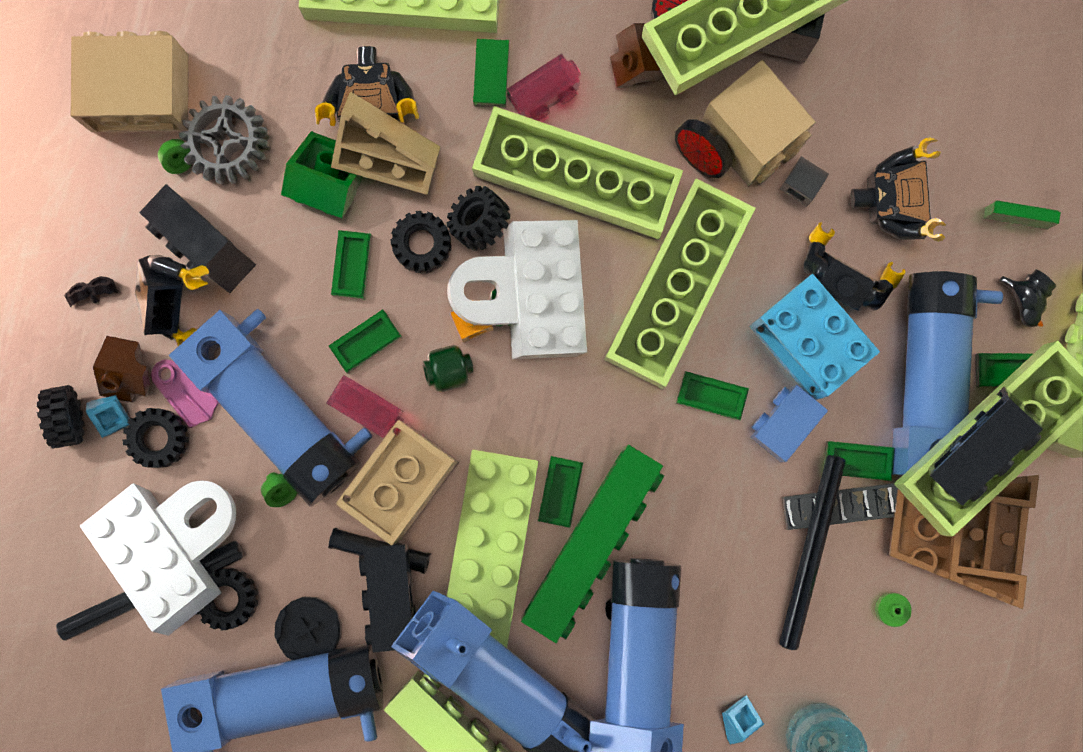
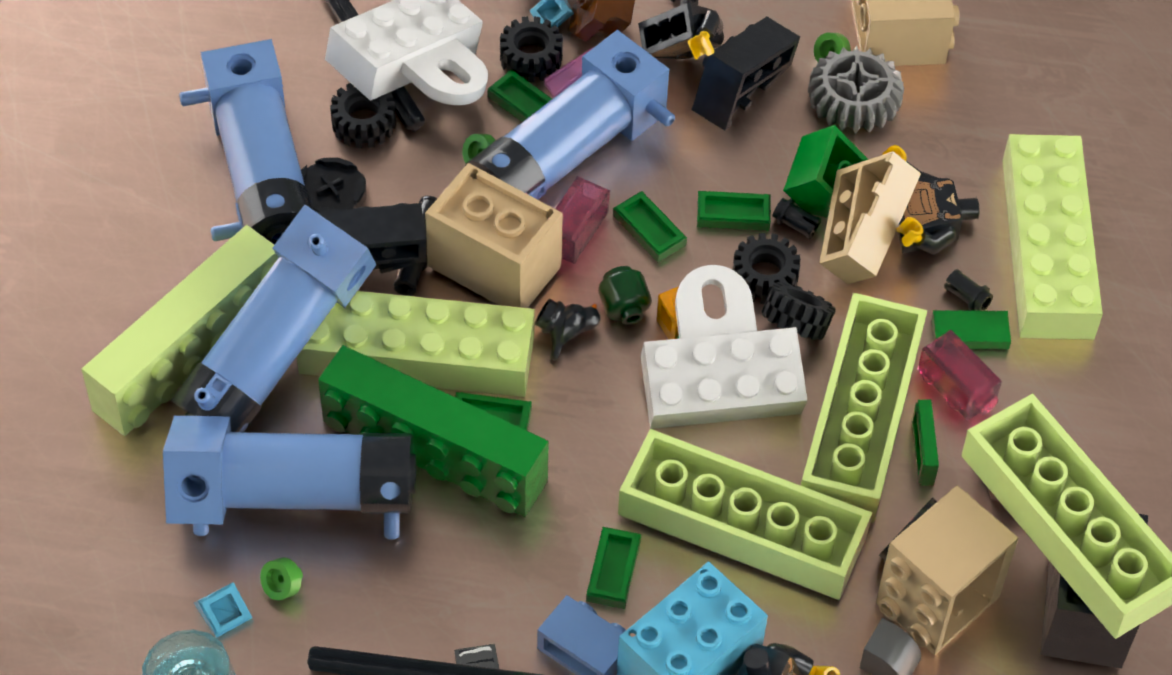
camera: 85 degrees right, 30 degrees down
none -> bright green tile [260,557,303,600]
none -> green tile [487,69,552,122]
none -> black animal [535,298,600,361]
none -> black pin [772,198,822,239]
none -> green tile [912,399,939,486]
none -> black pin [944,269,993,311]

